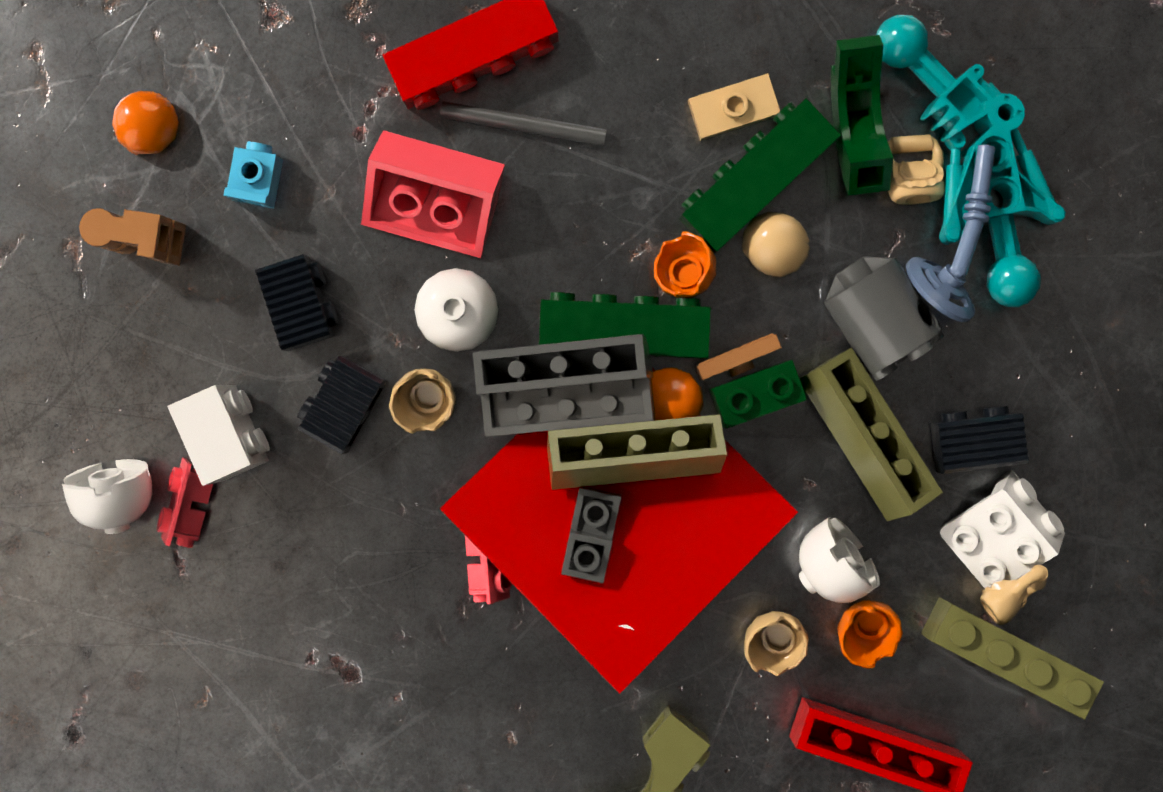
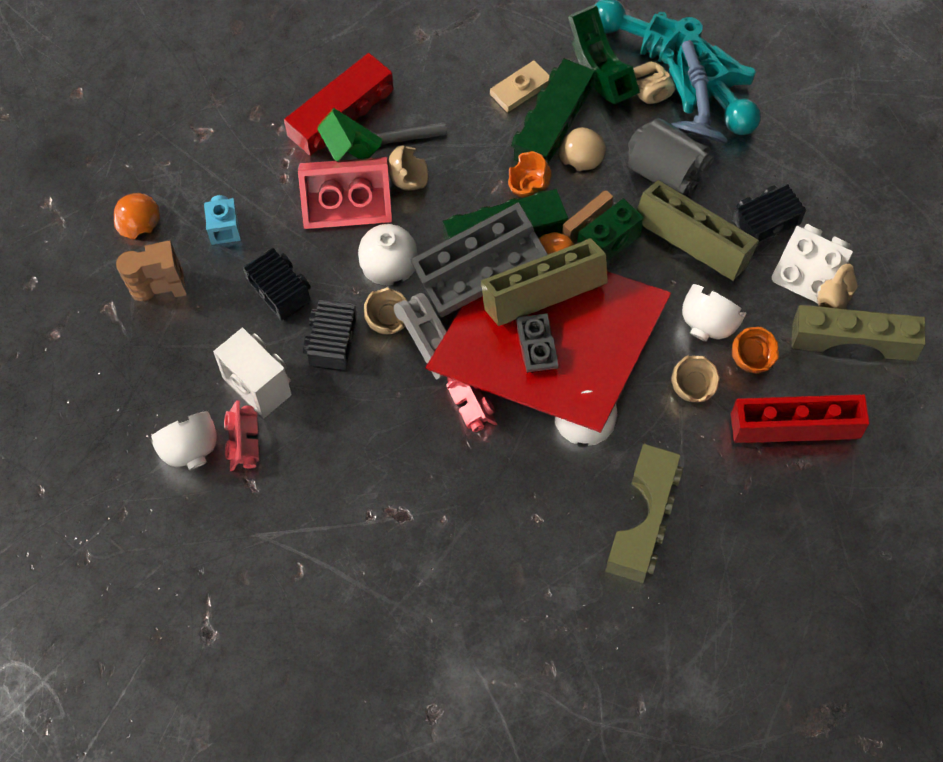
camera: 20 degrees left, 25 degrees down
none -> green slope [317,108,382,162]
none -> tan hair [388,146,428,191]
none -> light grey plate [394,293,446,380]

